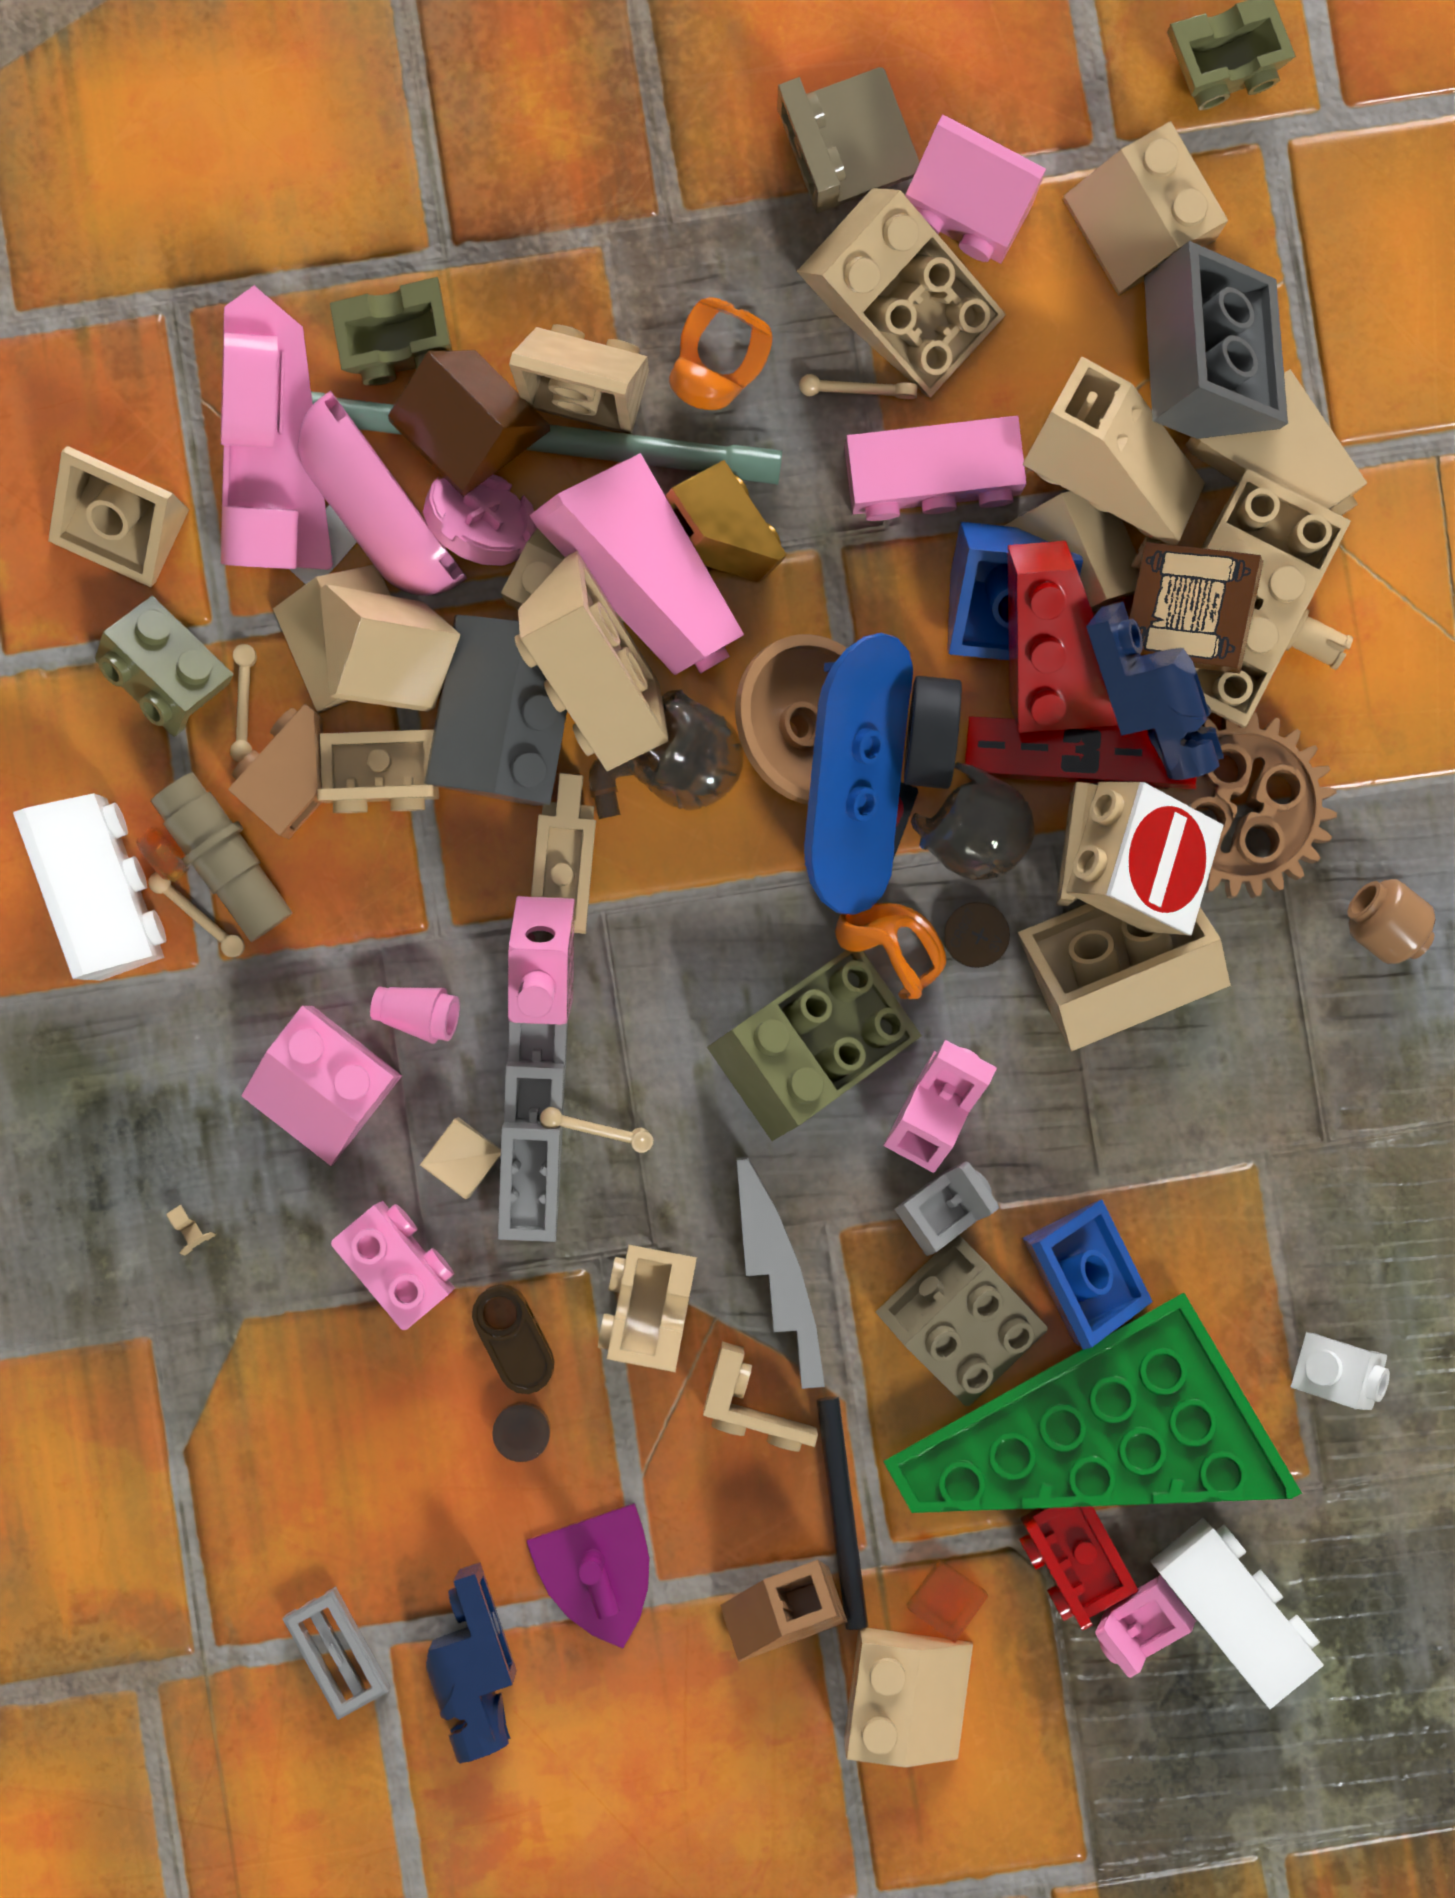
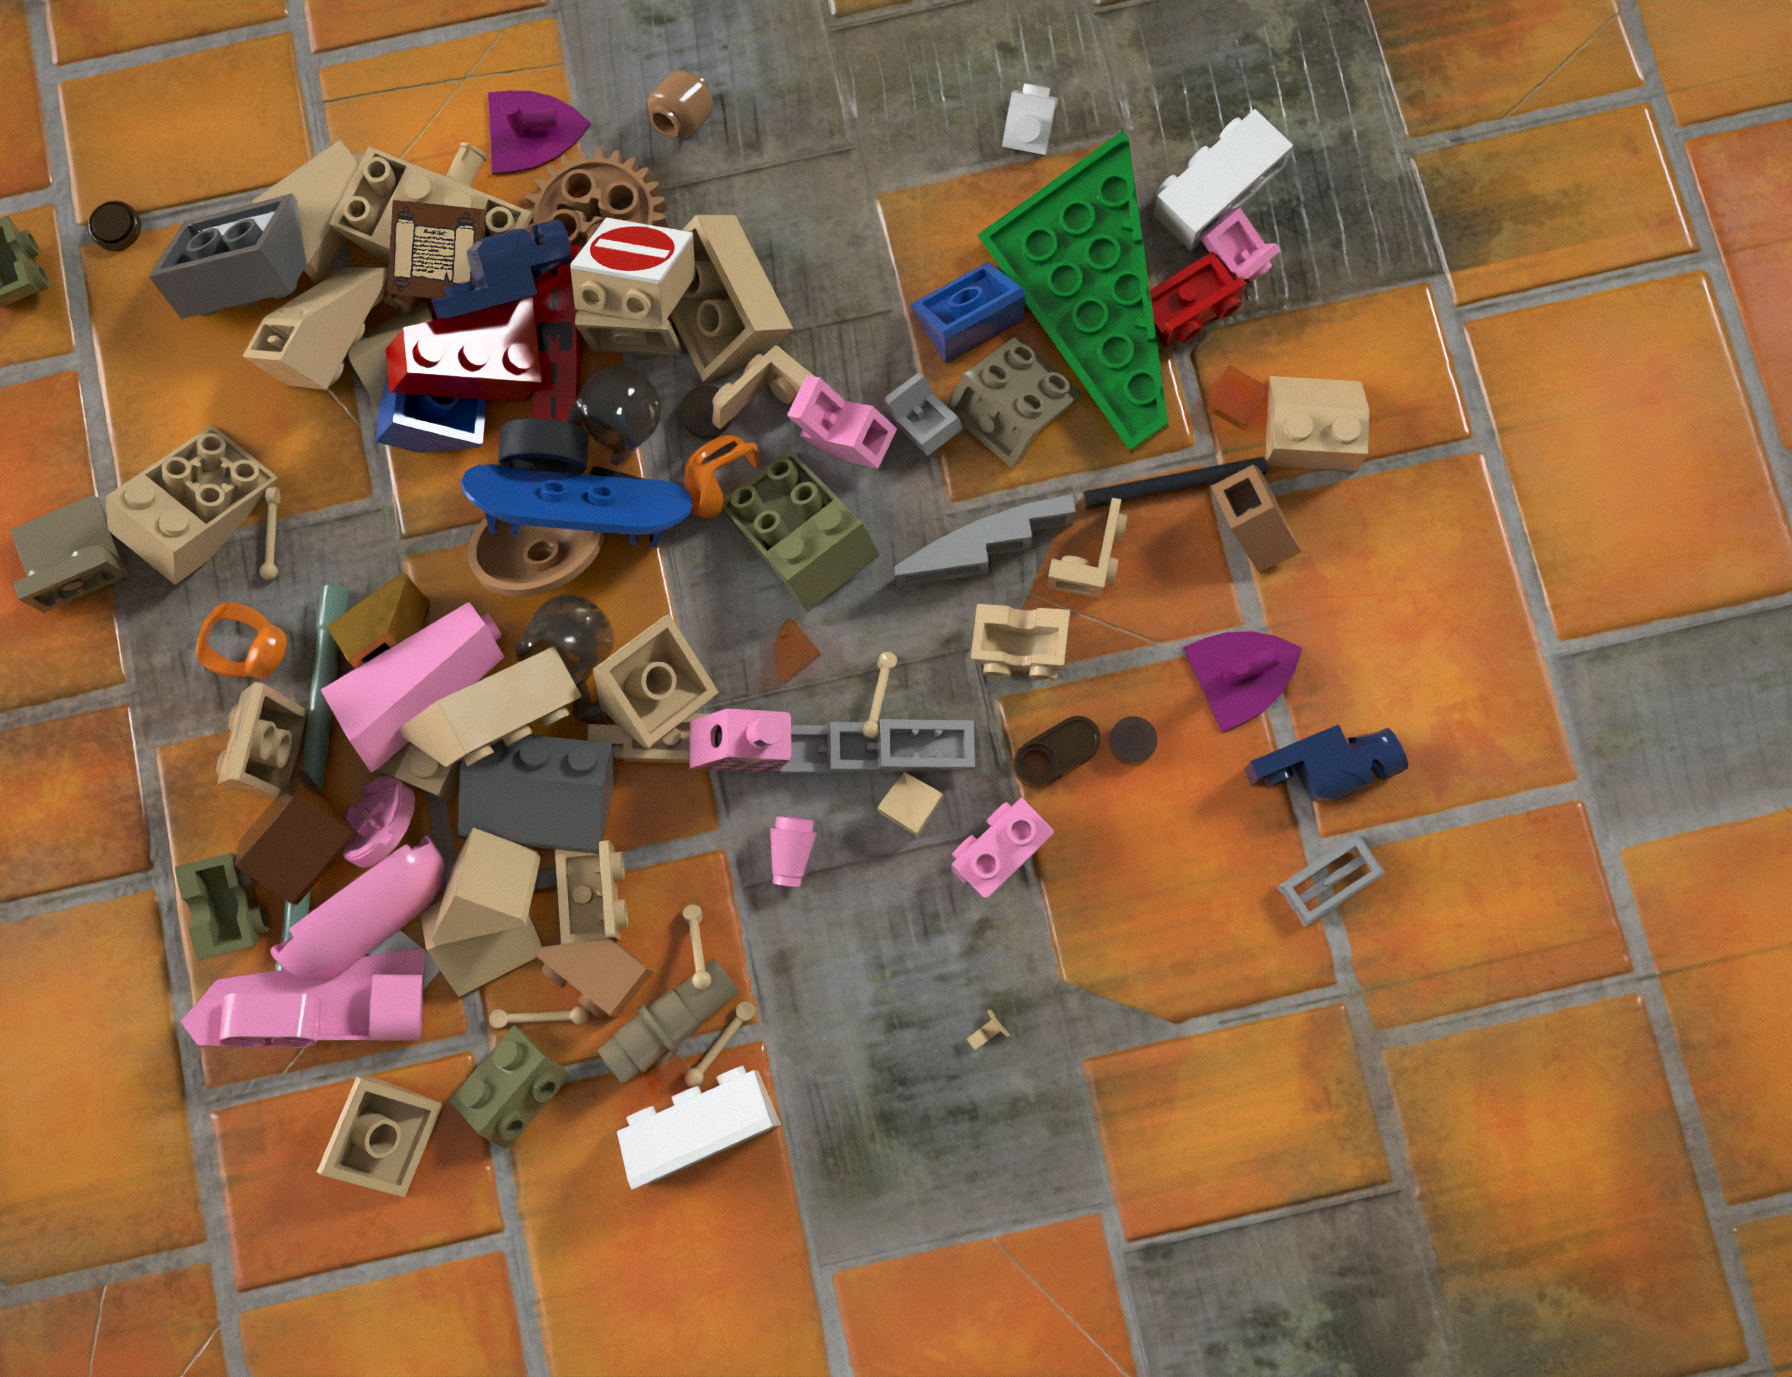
camera: 85 degrees left, 10 degrees down
bright pink slope [241,1006,402,1166] -> none
bright pink brick [844,416,1027,521] -> none
bright pink slope [905,114,1046,264] -> none
tan slope [1062,121,1228,296] -> none
none -> dark brown piece [88,200,141,251]
none -> magenta shield [488,90,591,175]
none -> tan slope [593,614,719,748]
none -> tan hinge [683,904,711,990]
none -> tan bracket [712,345,815,429]
none -> clear orange tile [774,617,821,684]

